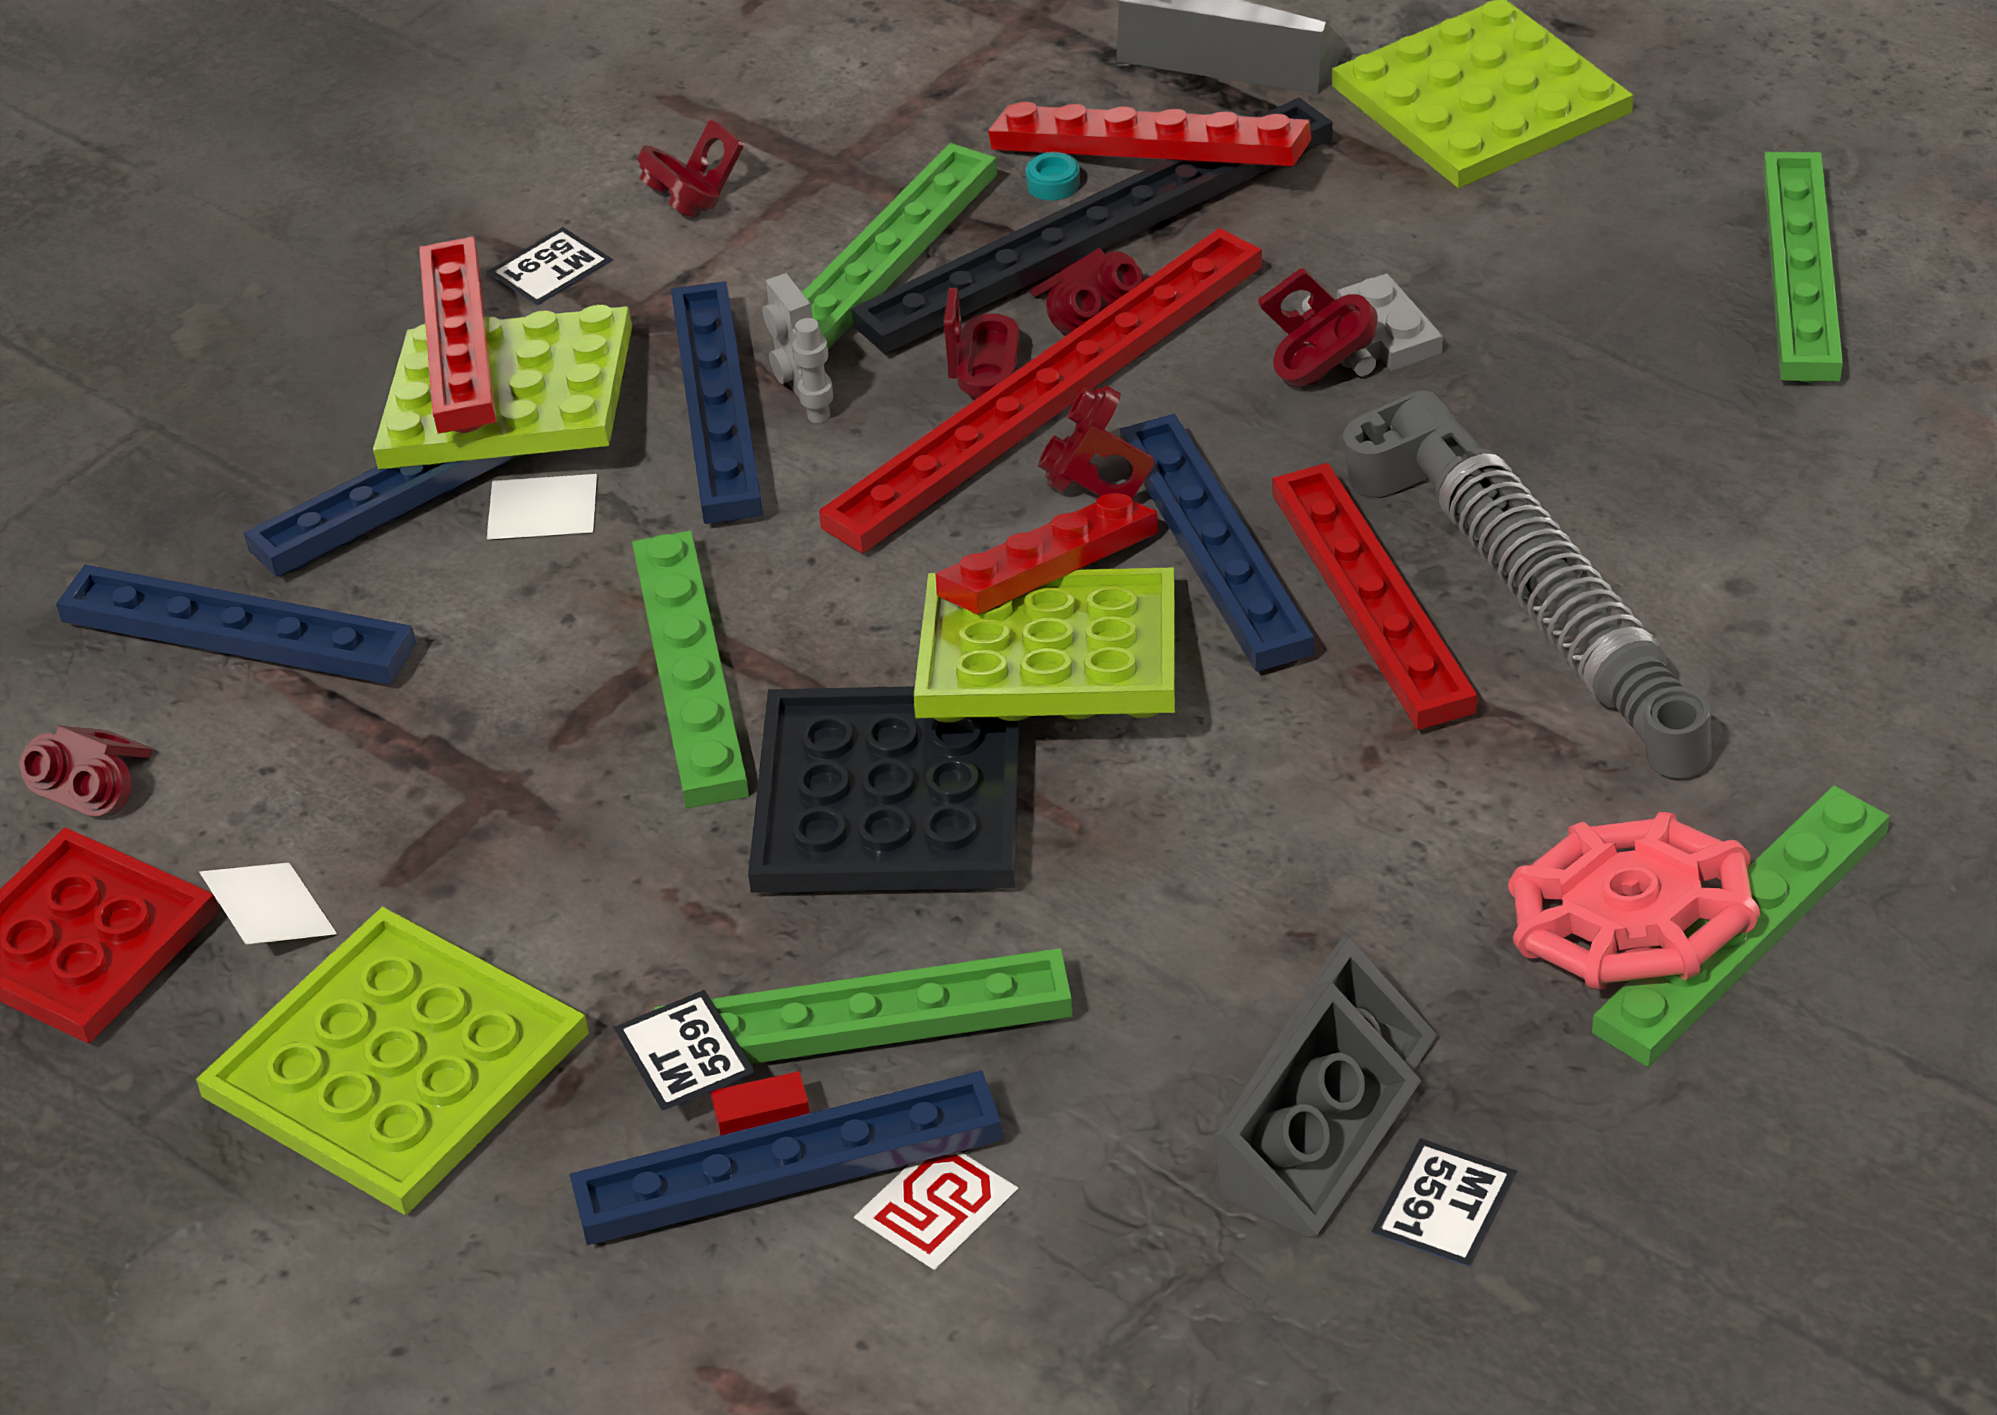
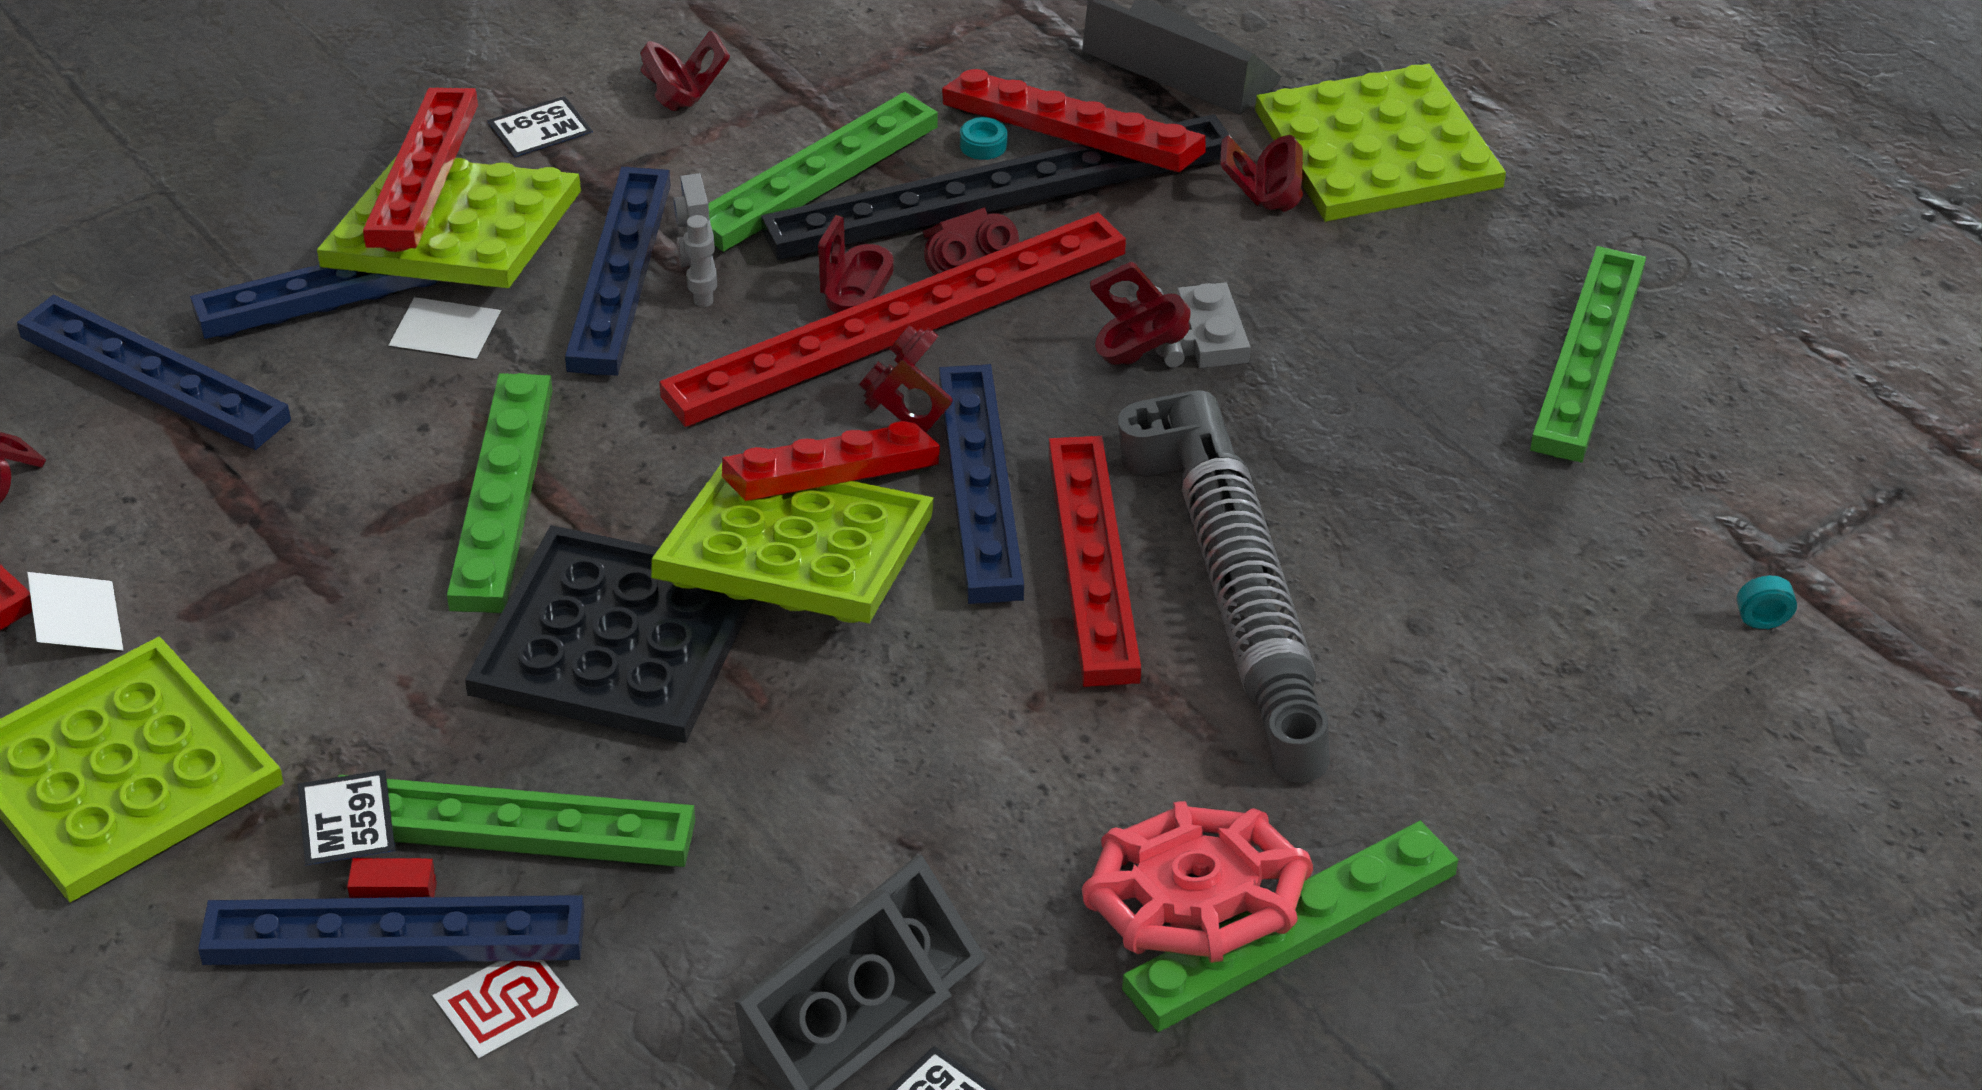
camera: 10 degrees right, 0 degrees up
none -> dark red bracket [1220,135,1303,212]

